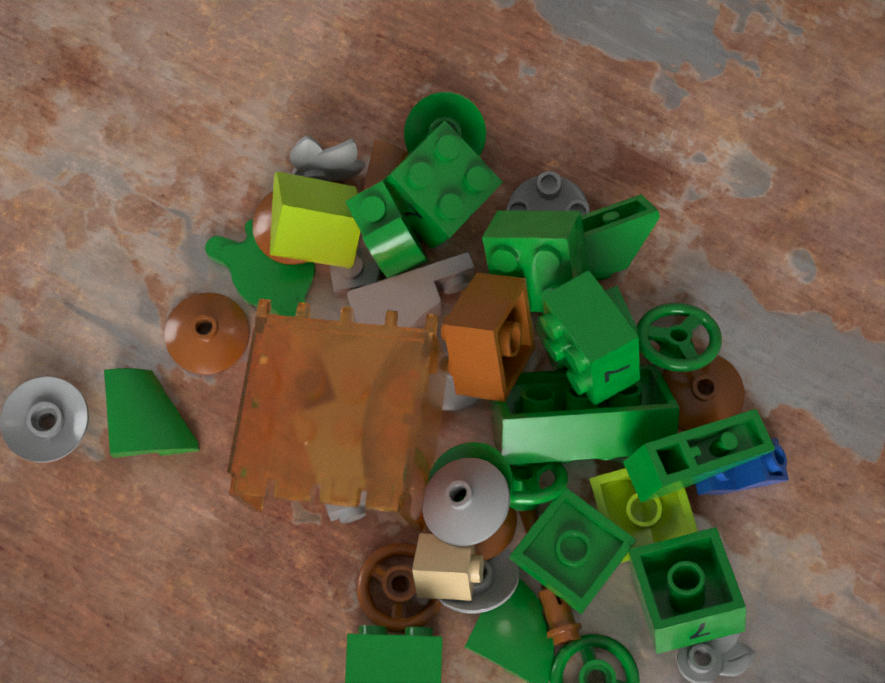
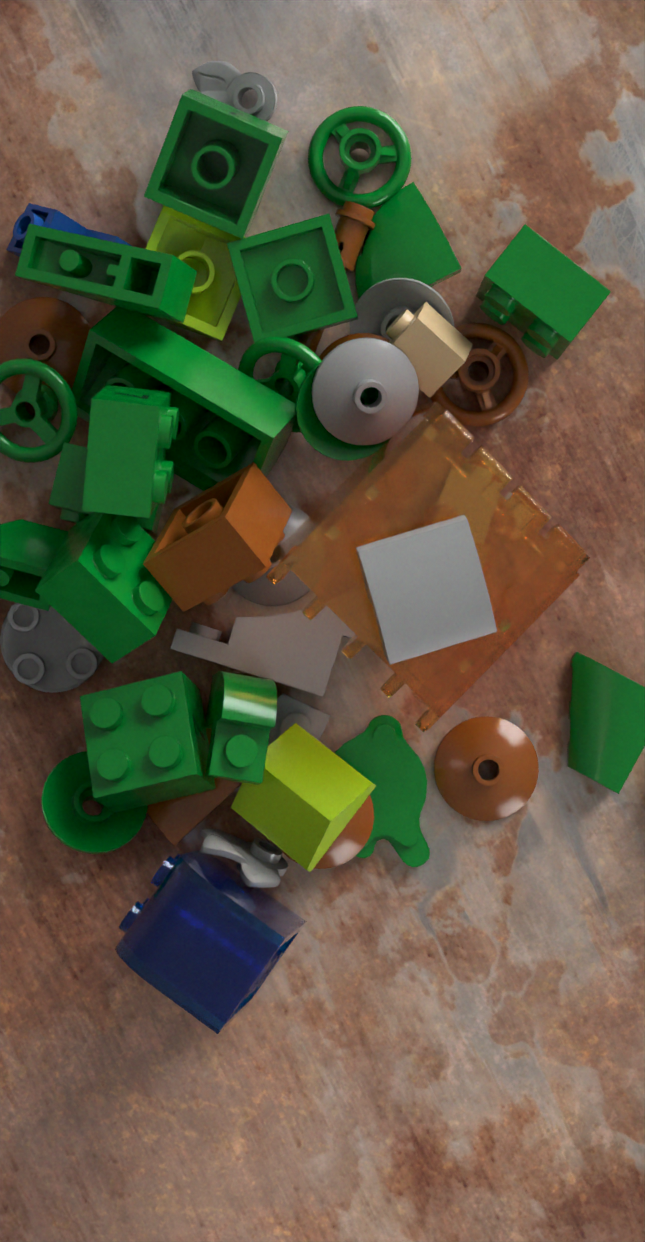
camera: 145 degrees left, 15 degrees up
none -> clear blue brick [115,850,307,1034]
none -> light grey slope [355,515,497,665]

